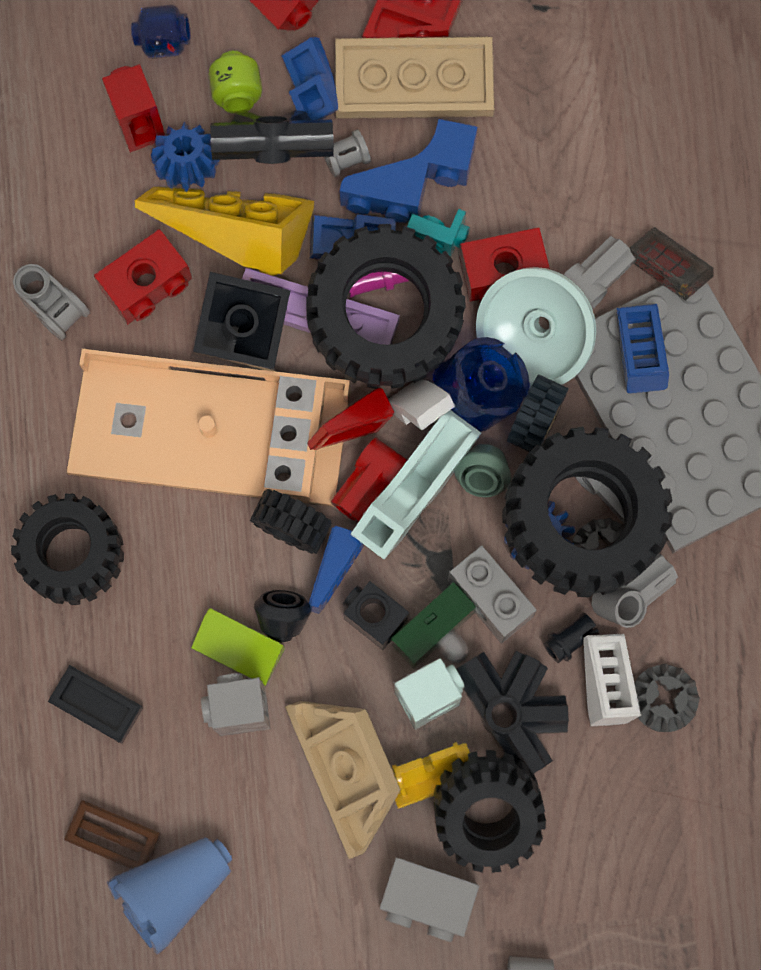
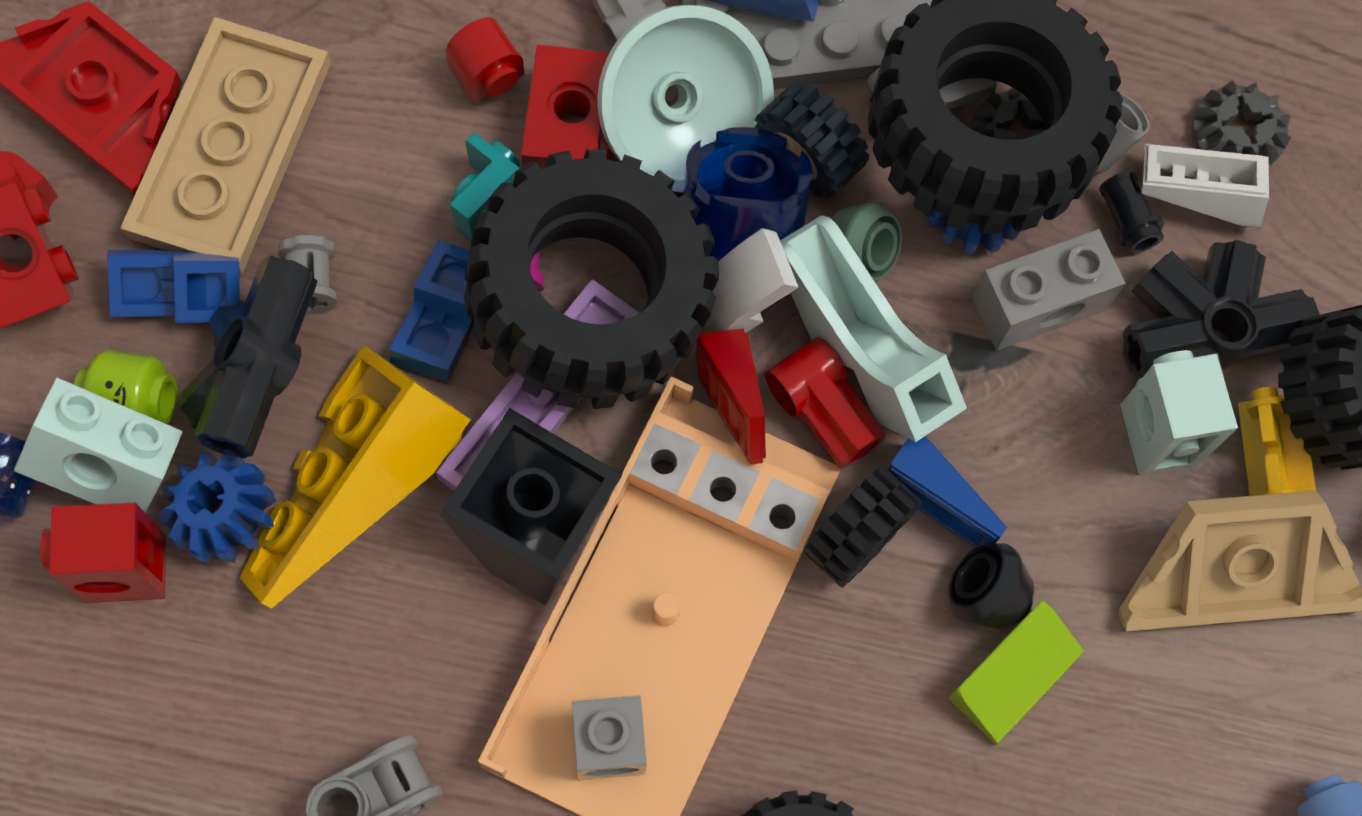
camera: 80 degrees left, 5 degrees down
red brick [94,229,192,325] -> none
light grey brick [201,673,270,736] -> none
blue arch [339,119,478,223] -> none
black brick [342,581,409,650] -> none
dark green piece [391,582,477,669] -> none
none -> light aqua brick [14,378,183,513]
none -> red plate [446,17,525,104]
none -> light grey brick [572,695,647,781]

